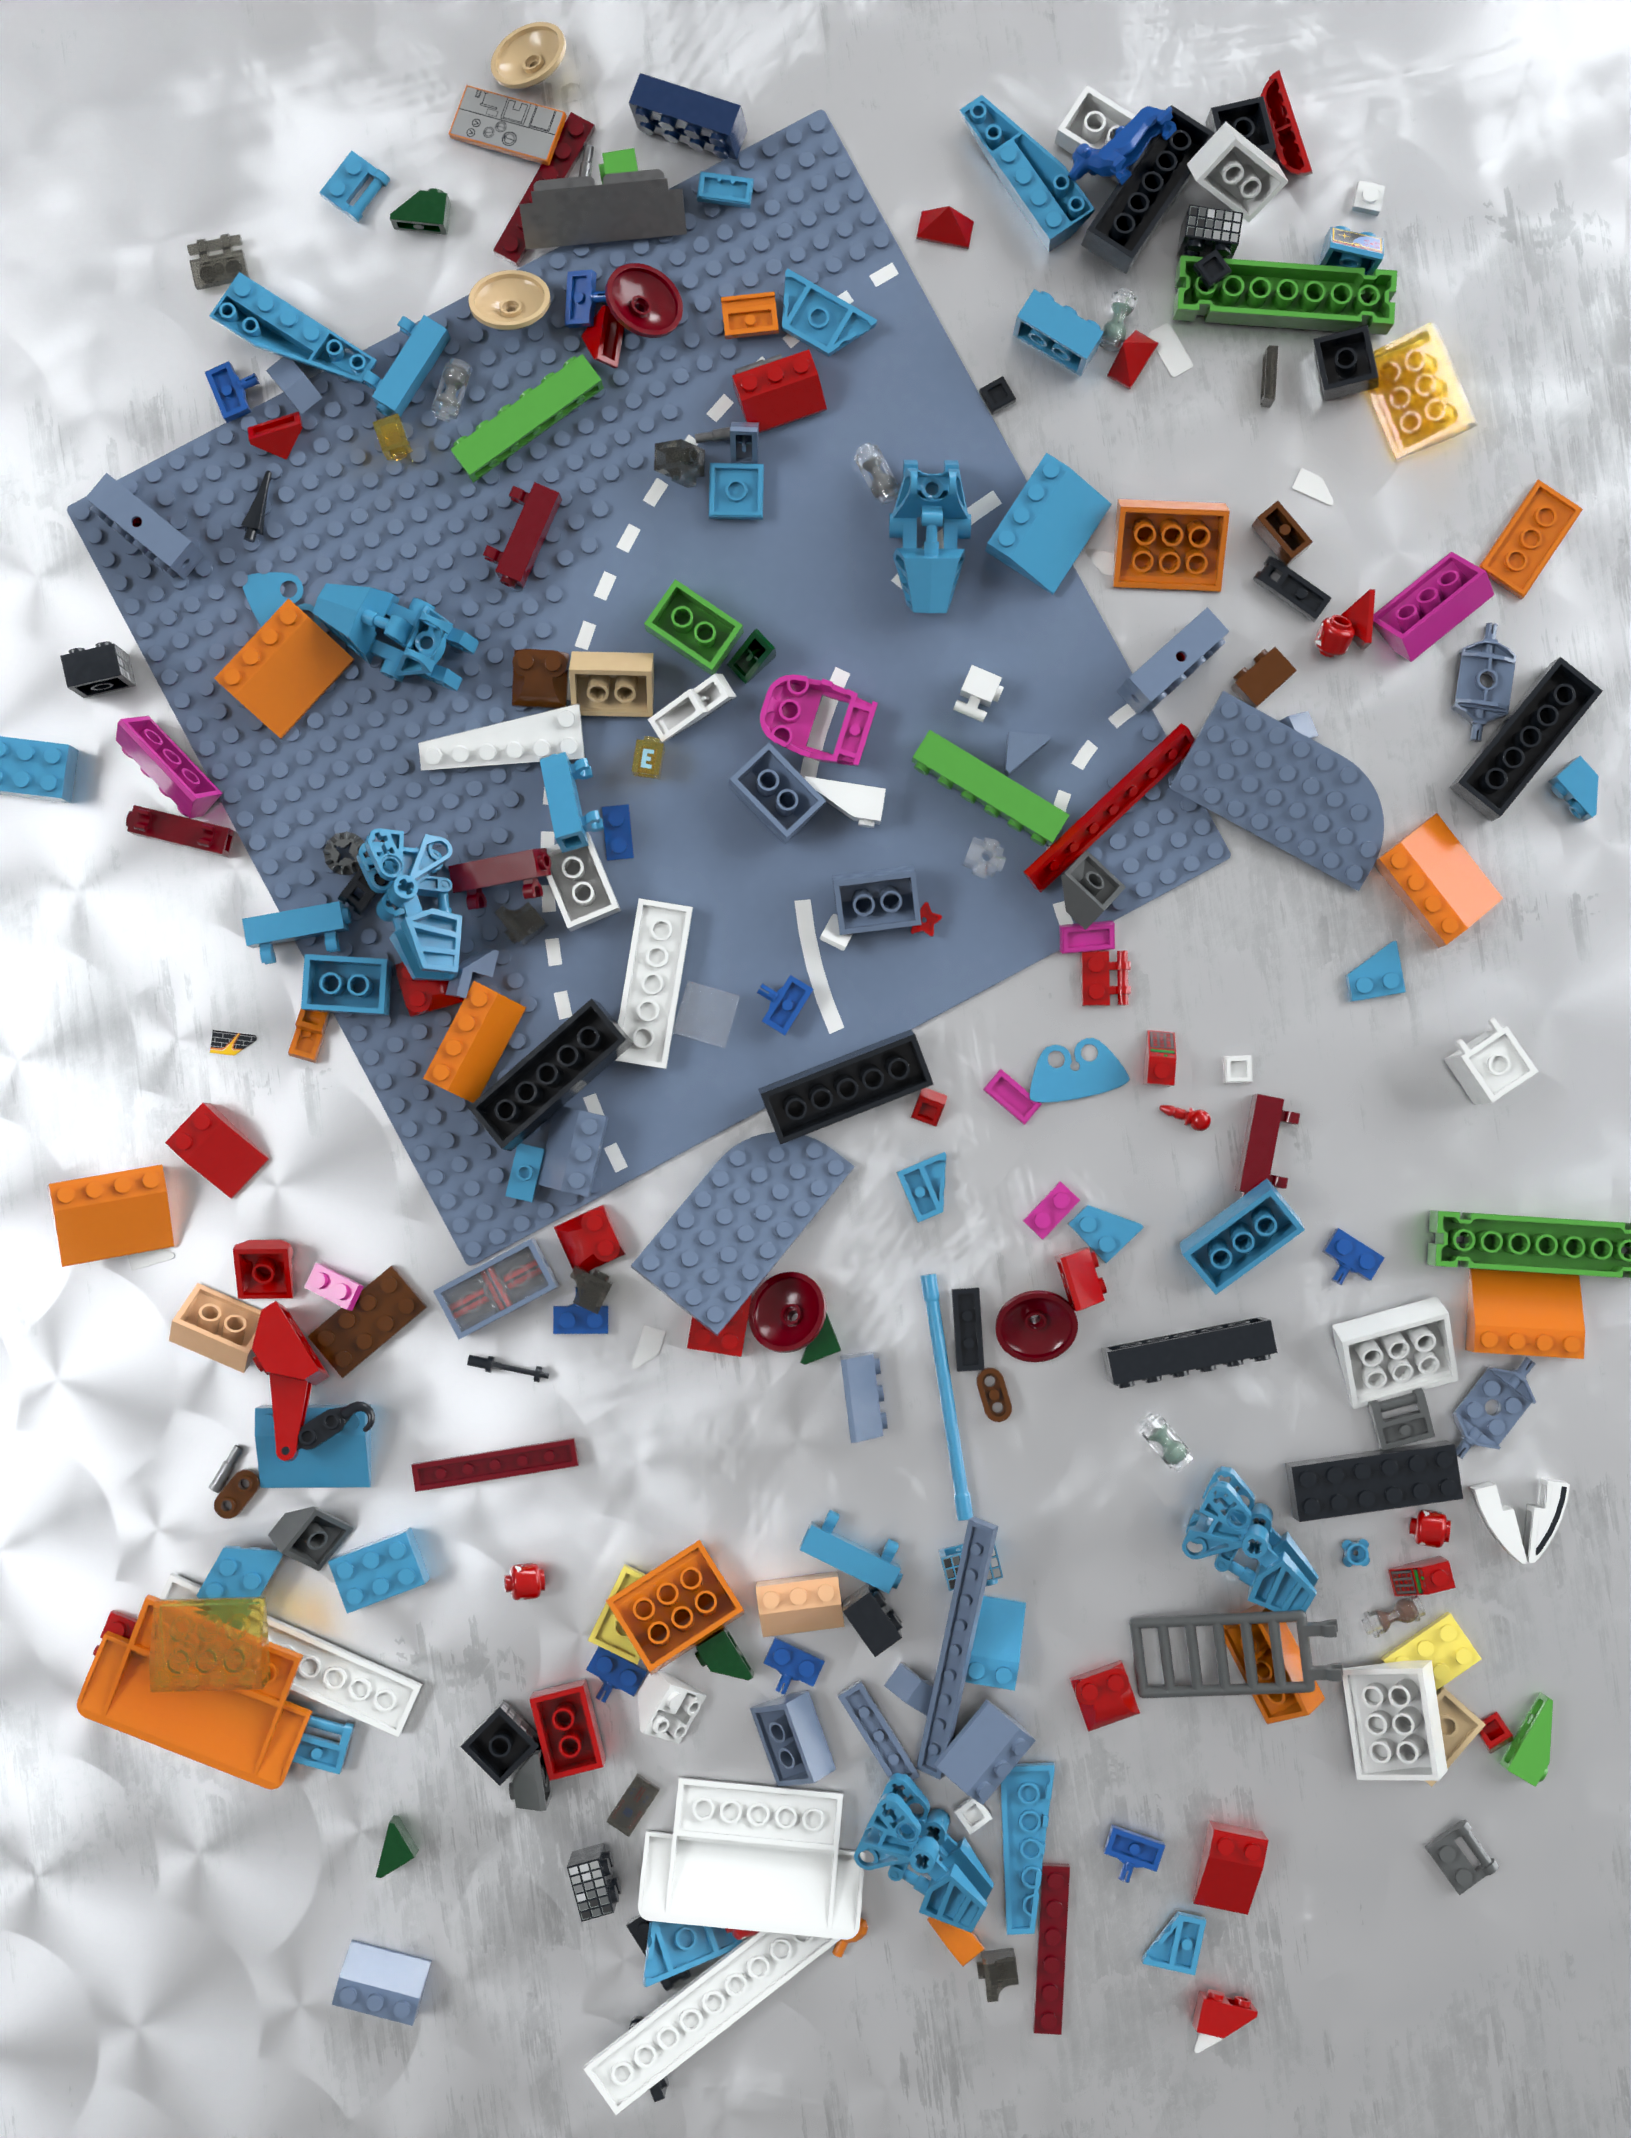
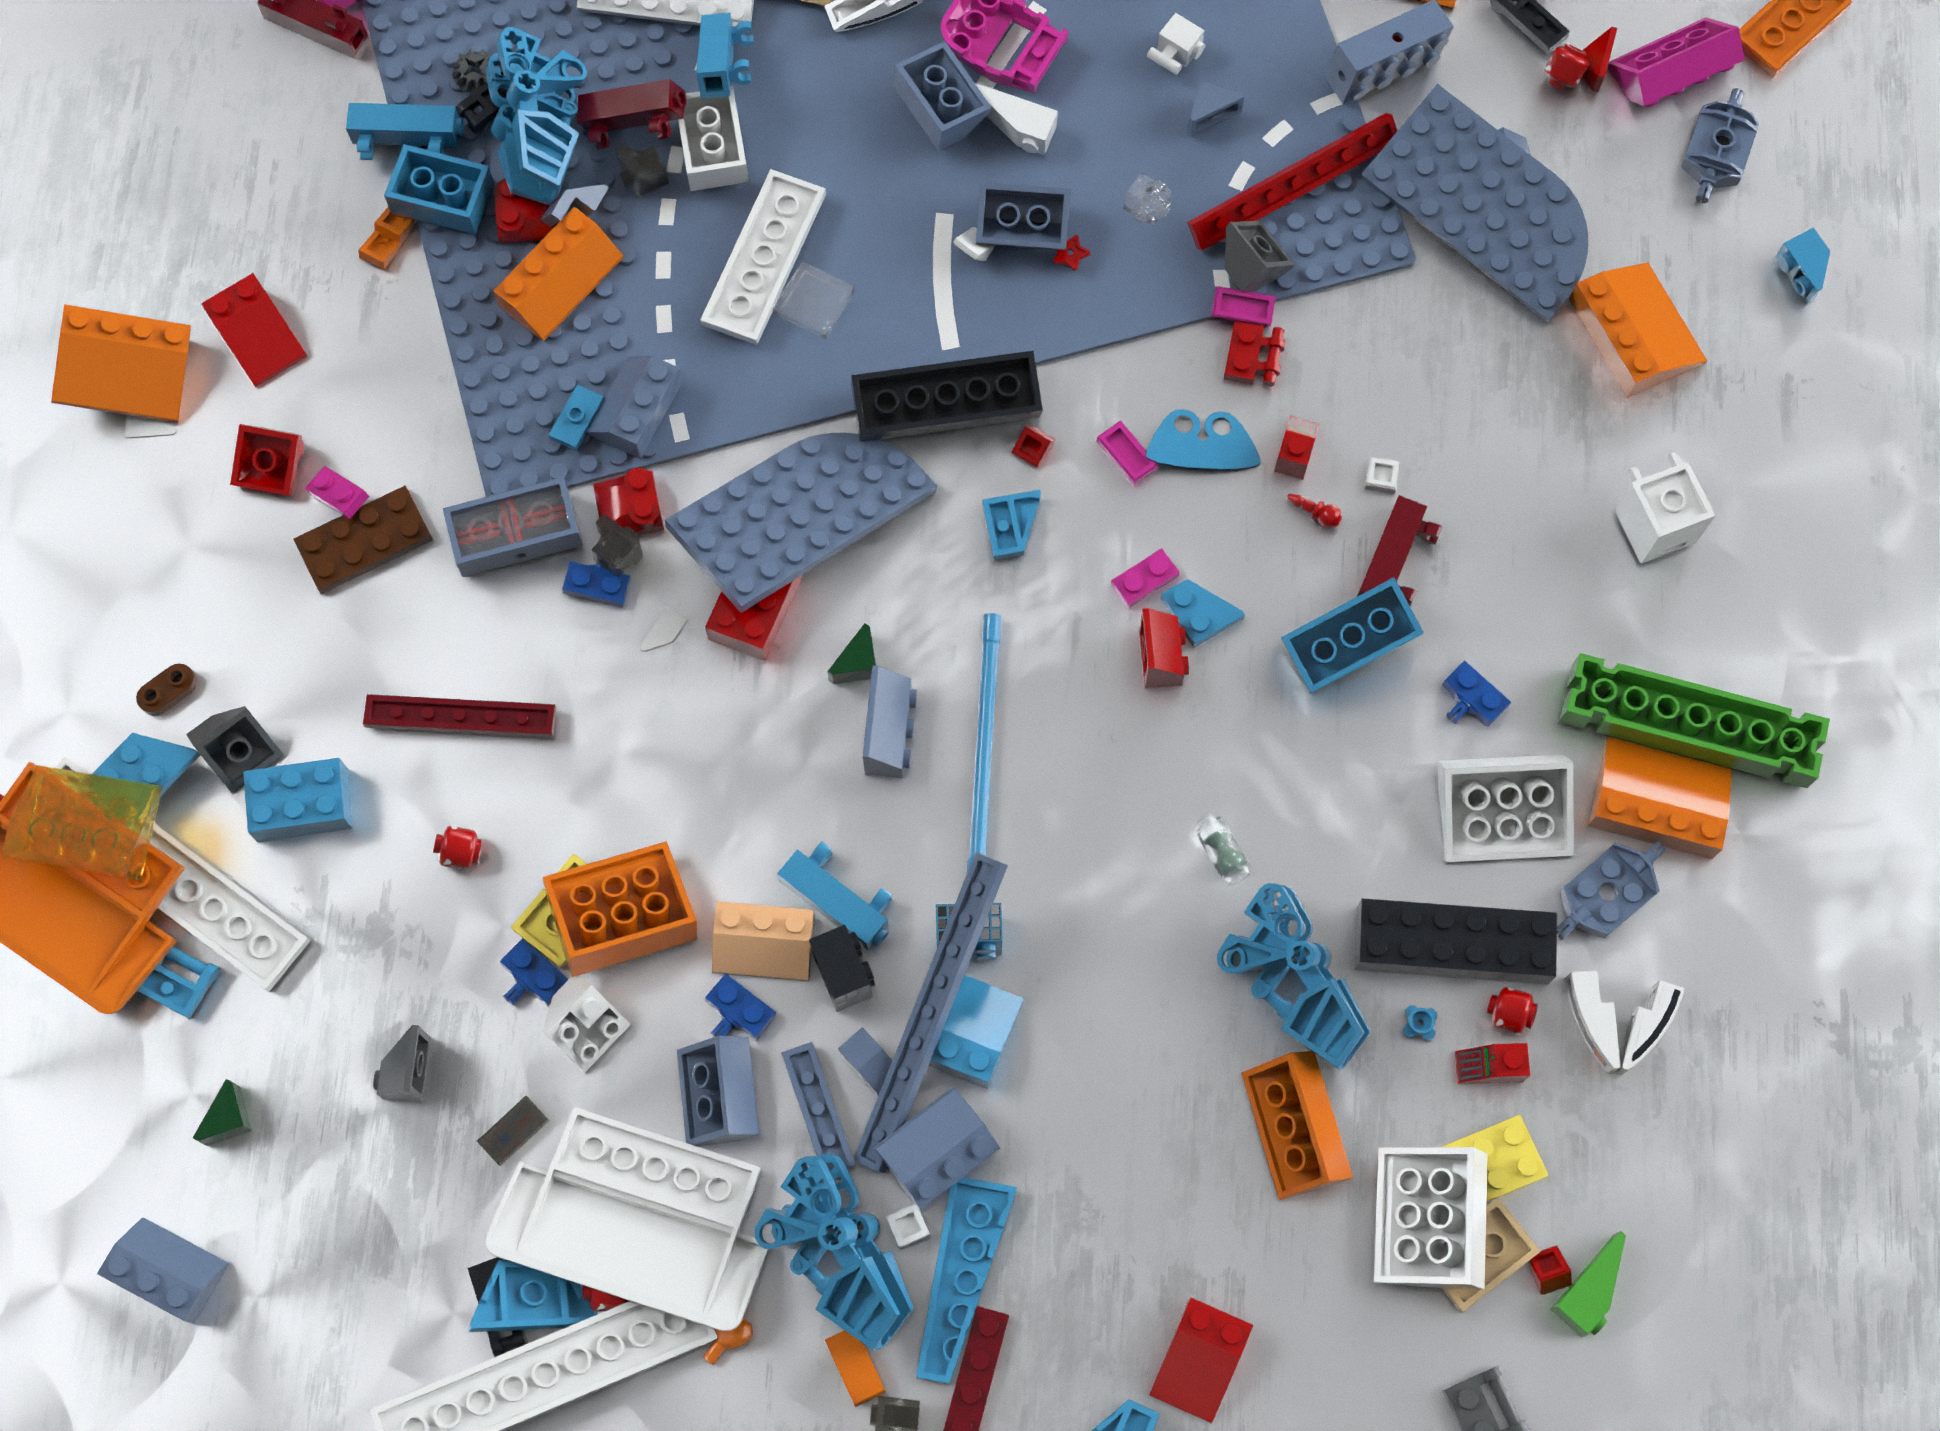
camera: 15 degrees right, 15 degrees down
light nougat slope [169,1283,261,1373] -> none
flat silver pin [208,1445,243,1493] -> none
sticker [210,1030,257,1056] -> none
red slope [252,1301,375,1462] -> none
dark azure slope [255,1404,371,1488] -> none
black brick [460,1700,540,1786] -> none
black piece [467,1355,549,1382] -> none
black brick [468,998,634,1151] -> none
red brick [529,1679,606,1781] -> none
brick [567,1843,621,1922] -> none
blue plate [602,804,634,861] -> none
clear yellow brick [632,736,665,780] -> none
dark green slope [695,1627,754,1681] -> none
dark red dish [749,1272,827,1353] -> none
blue plate [757,975,814,1036] -> none
bright green brick [912,730,1070,847] -> none
black plate [951,1287,985,1372] -> none
reddish brown plate [976,1367,1012,1422] -> none
dark red dish [995,1290,1078,1362] -> none
red slope [1069,1660,1140,1732] -> none
black brick [1101,1317,1278,1388] -> none
blue plate [1103,1825,1166,1883] -> none
dark grey bar [1129,1610,1343,1698] -> none
reddish brown brick [1231,647,1297,708] -> none
dark azure wing [1345,941,1406,1002] -> none
clear piece [1361,1595,1426,1639] -> none
dark grey plate [1368,1388,1435,1451] -> none
black brick [1450,657,1603,821] -> none

